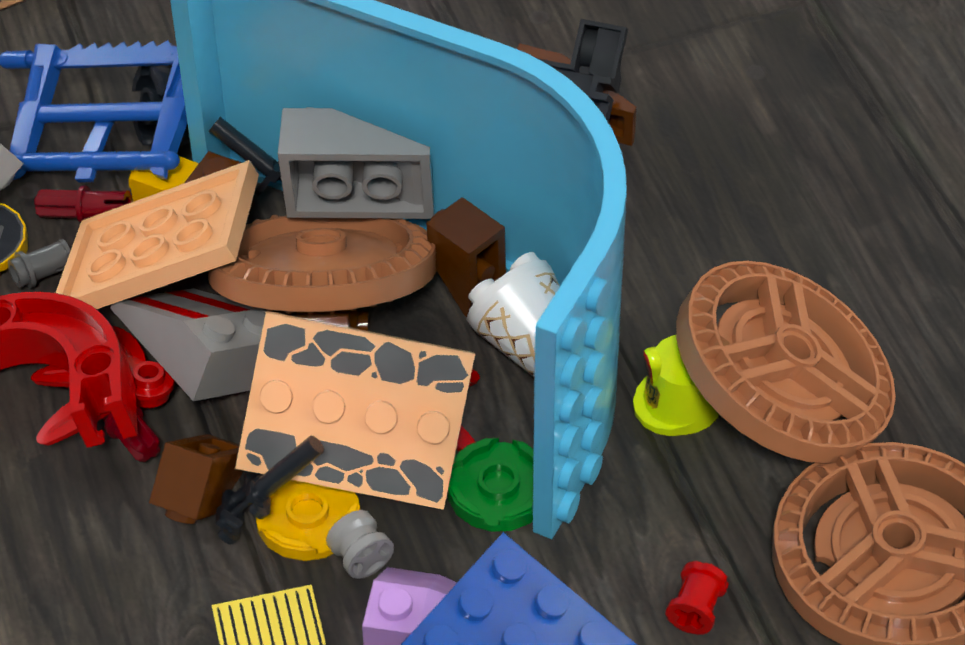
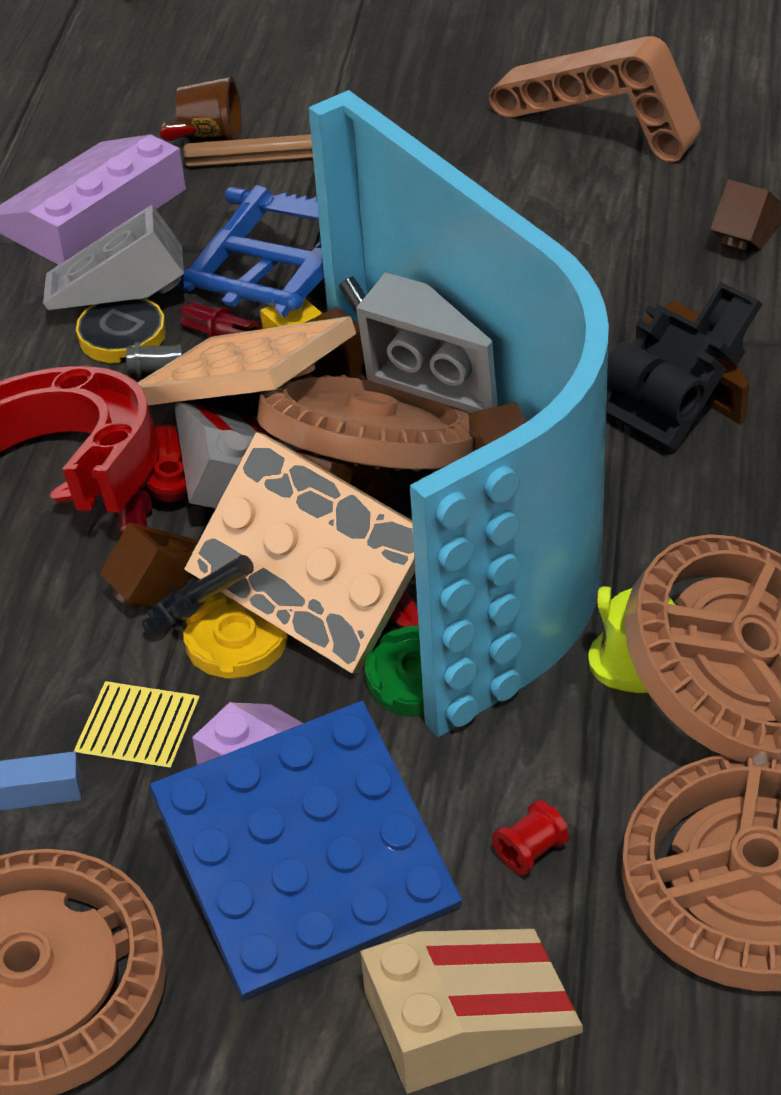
camera: 30 degrees right, 5 degrees down
light grey wheel [326,510,394,579] -> none

